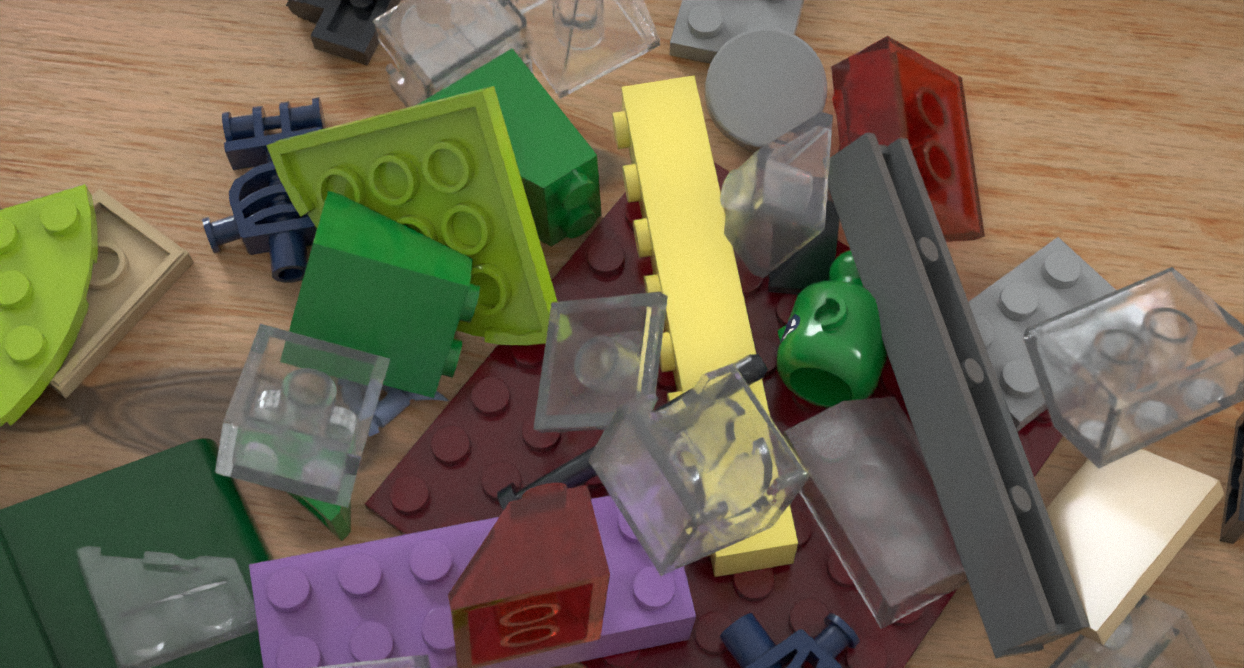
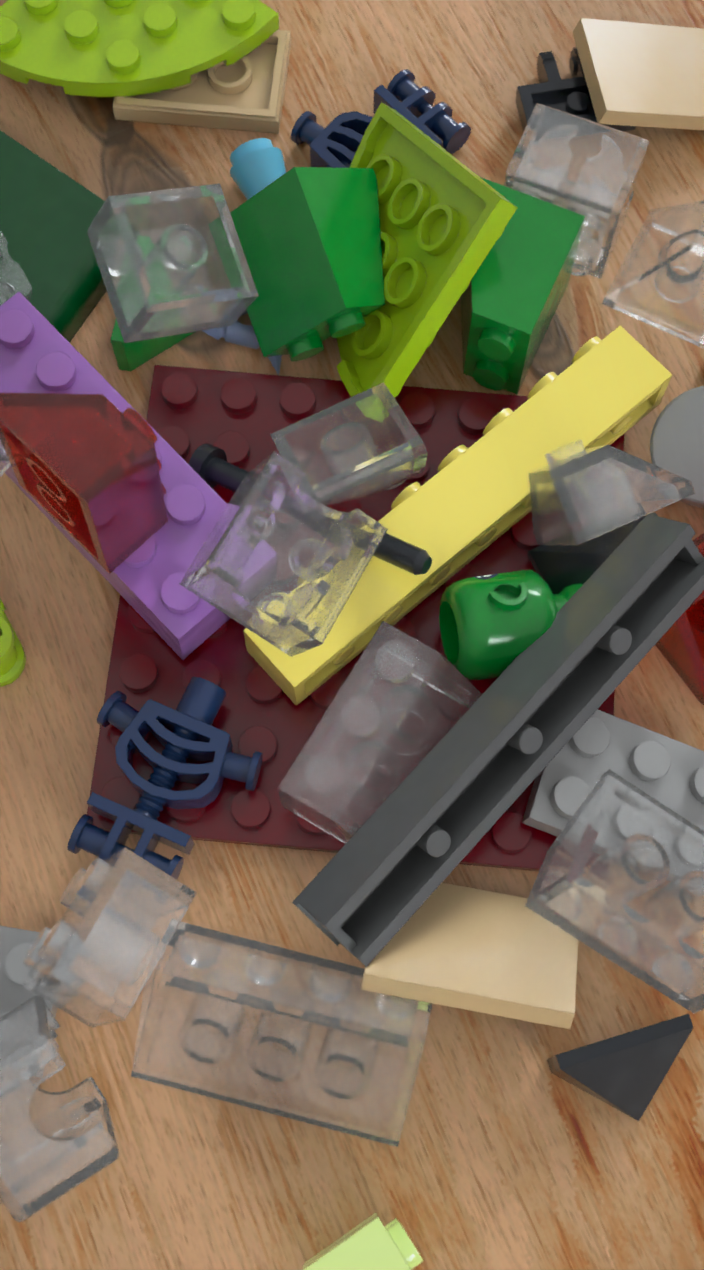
camera: 55 degrees right, 5 degrees up
none -> medium azure cone [230,138,286,200]

